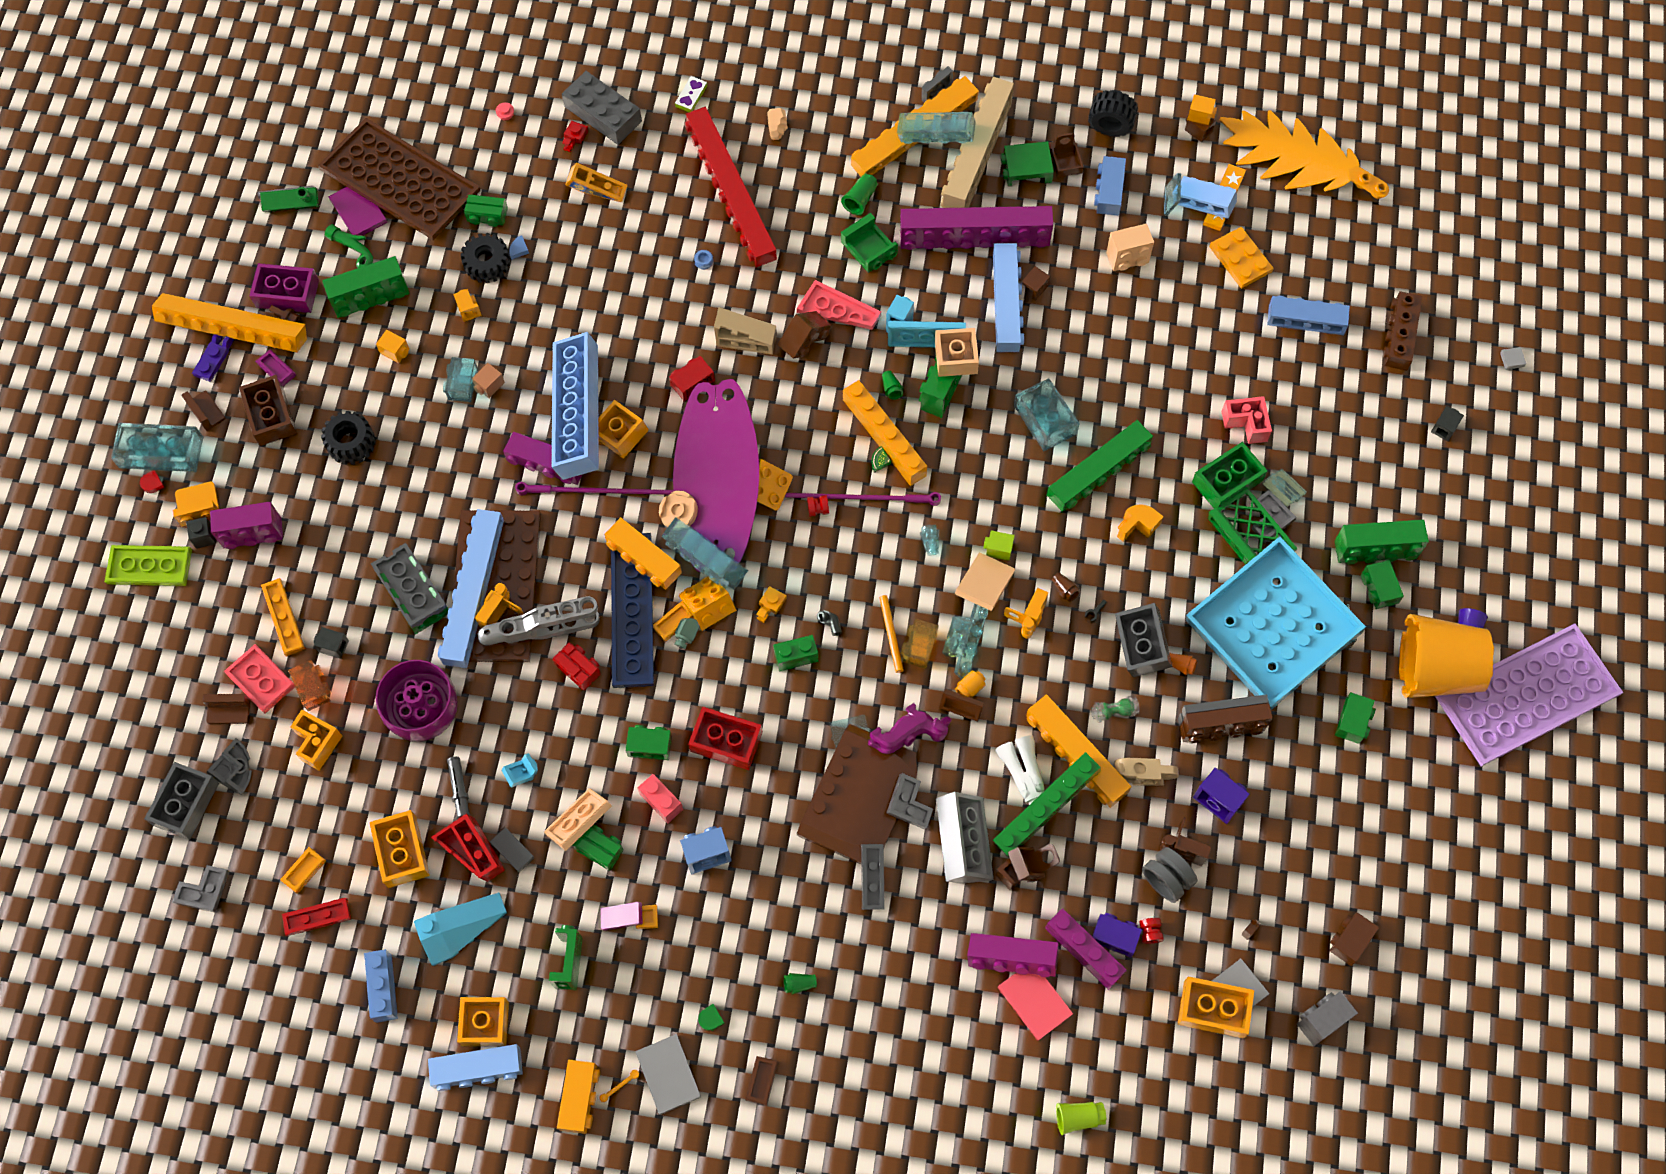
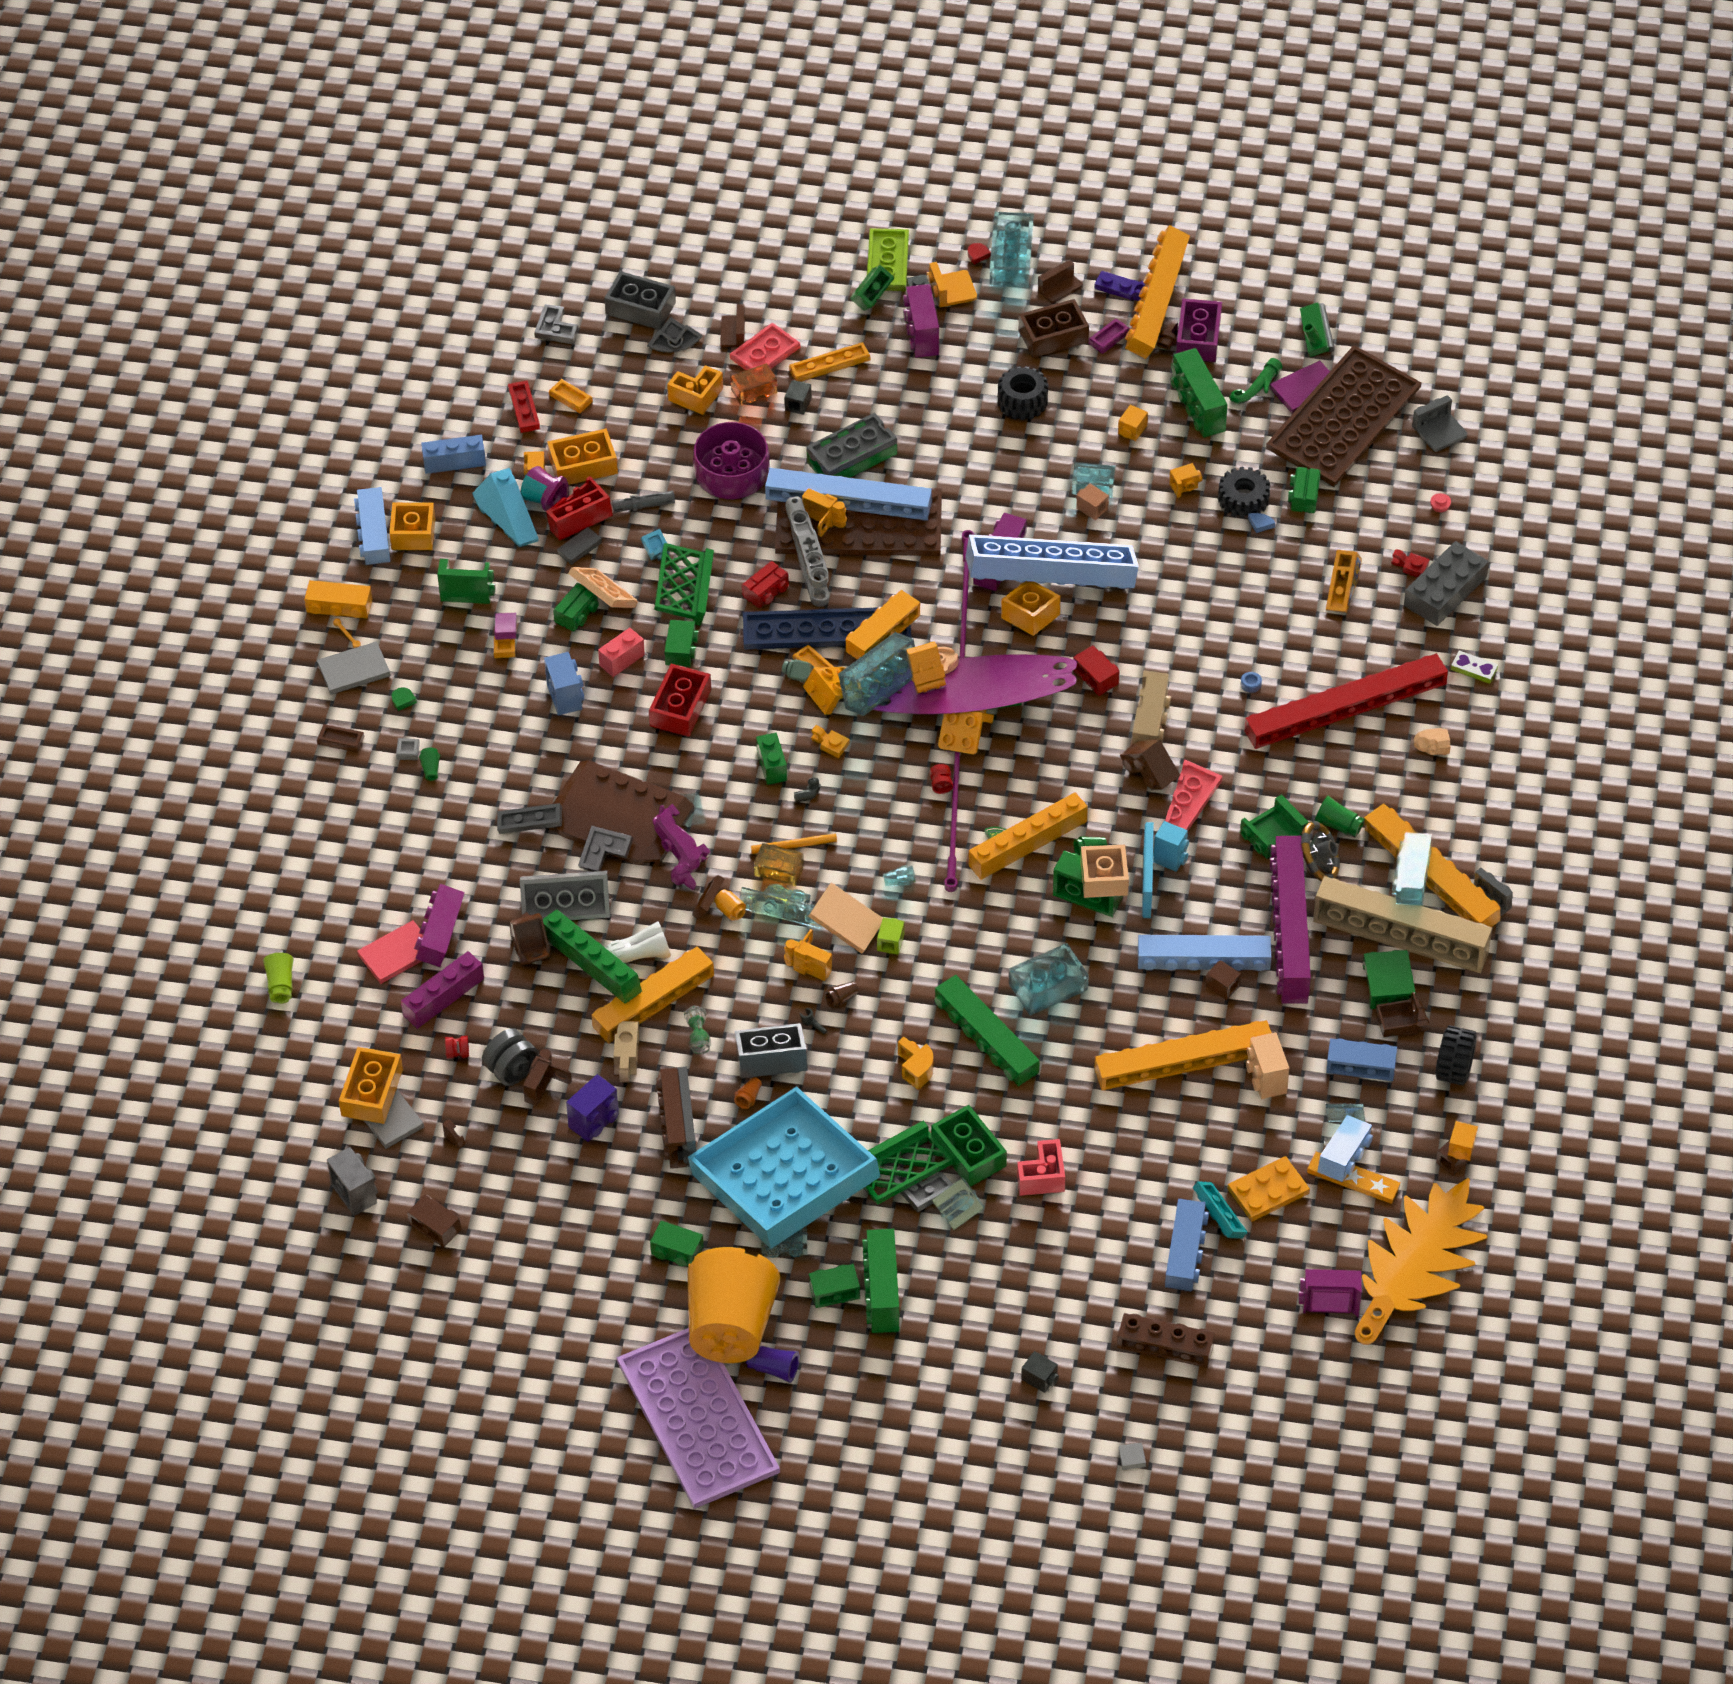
camera: 90 degrees right, 15 degrees down
dark purple brick [1092,913,1142,958] -> none
none -> light grey tile [396,738,420,760]
none -> magenta hat [521,466,569,512]
none -> light orange brick [524,451,545,475]
none -> green fence [654,543,714,626]
none -> green brick [850,265,894,311]
none -> light orange piece [906,642,946,694]
none -> light orange brick [1094,1020,1272,1090]
none -> teal plate [1192,1181,1248,1238]
none -> magenta window [1298,1269,1362,1318]
none -> dark grey piece [1301,821,1340,882]
none -> dark grey bracket [1412,395,1467,452]

